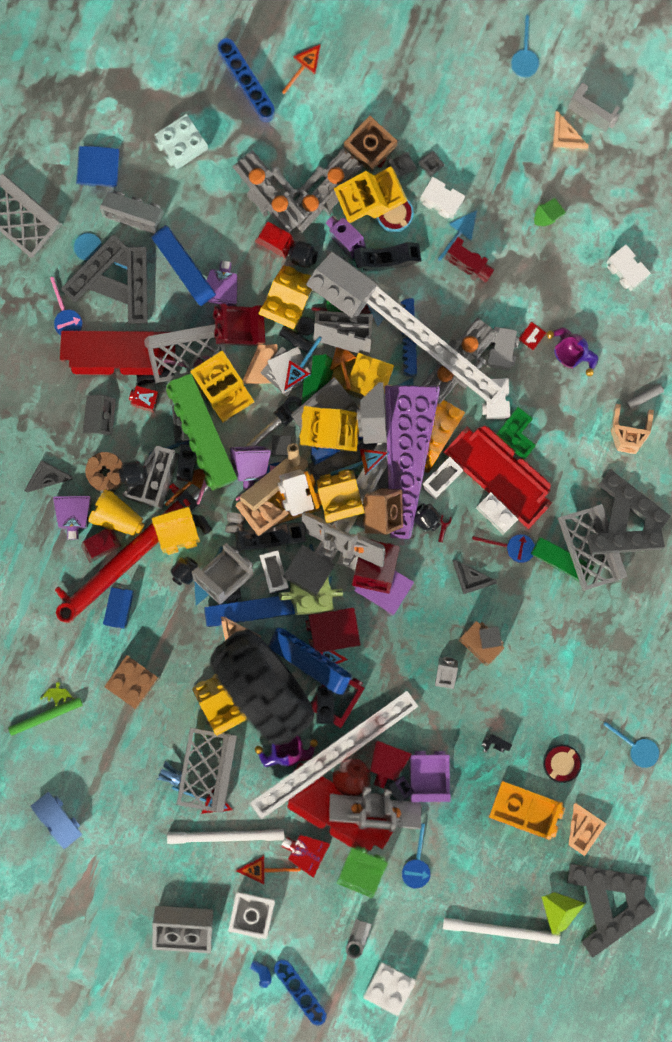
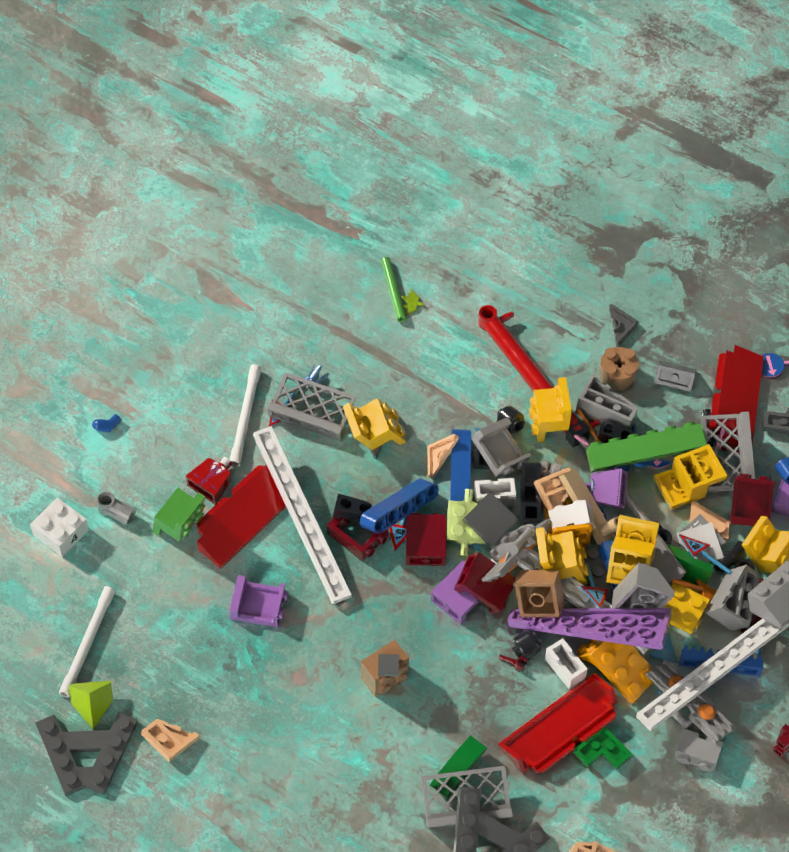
camera: 105 degrees right, 25 degrees down
medium blue brick [30,792,82,849] -> none
medium lavender torso [53,496,92,540] -> none
dark red torso [81,529,122,563] -> none
yellow cone [89,489,145,536] -> none
blue panel [103,587,134,630] -> none
medium nougat brick [104,655,160,710] -> none
black head [118,460,148,487] -> none
red brick [129,385,159,412] -> none
light grey slope [152,906,213,953] -> none
black arm [192,514,213,535] -> none
black tyre [210,629,315,745] -> none
white brick [228,892,275,940] -> none
piece [236,856,301,885] -> none
piece [255,735,318,768] -> none
blue beam [274,959,326,1025] -> none
light grey piece [329,787,421,832] -> none
clear red cone [333,758,371,796] -> none
dark red torso [370,740,411,789] -> none
black bracket [388,776,414,803] -> none
blue piece [402,823,430,889] -> none
light grey bracket [435,657,458,689] -> none
dark grey tile [452,560,497,595] -> none
blue piece [472,534,535,563] -> none
white brick [476,493,518,535] -> none
black bracket [481,734,513,753] -> none
white brick [482,378,510,420] -> none
light orange bracket [489,781,565,840] -> none
red sticker [519,321,546,350] -> none
tile [543,744,582,783] -> none
magenta piece [546,327,599,377] -> none
dark azure piece [604,722,659,768] -> none

